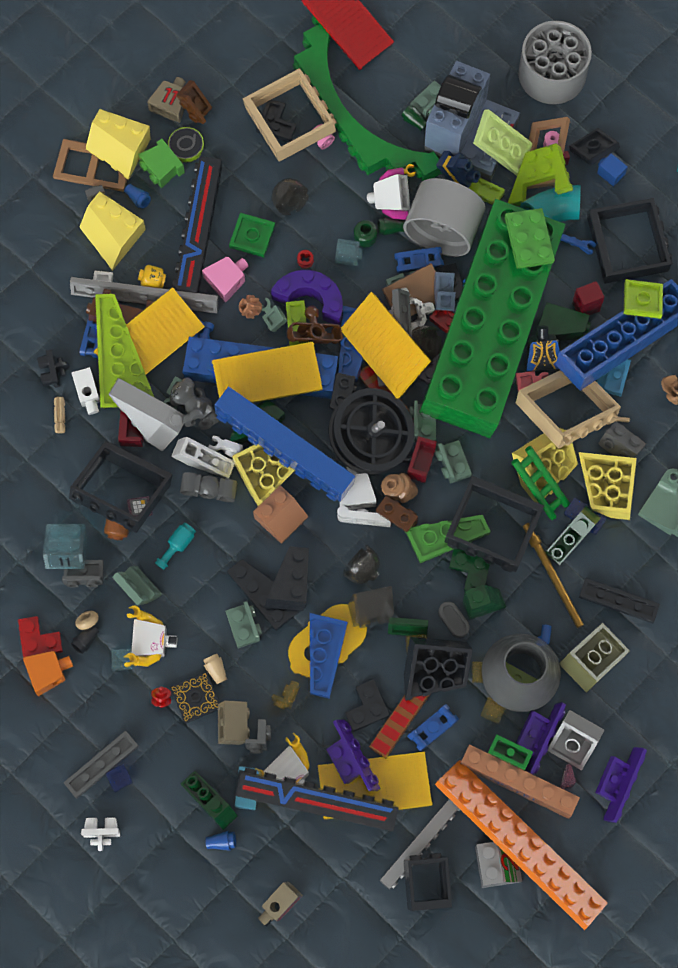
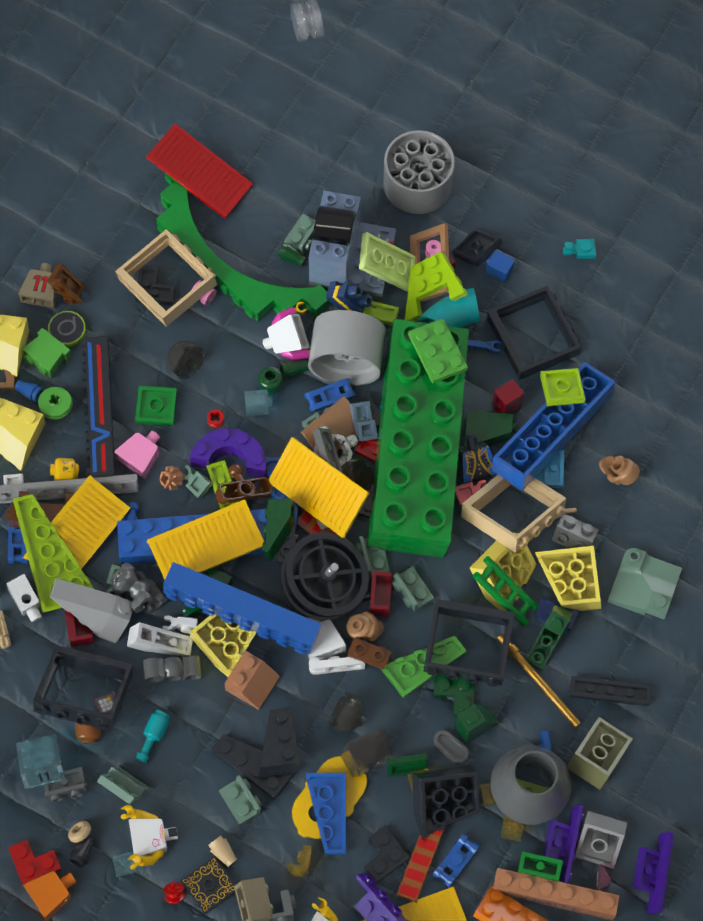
camera: 15 degrees left, 5 degrees down
none -> bright green piece [38,387,73,420]
none -> dark green slope [262,499,295,561]

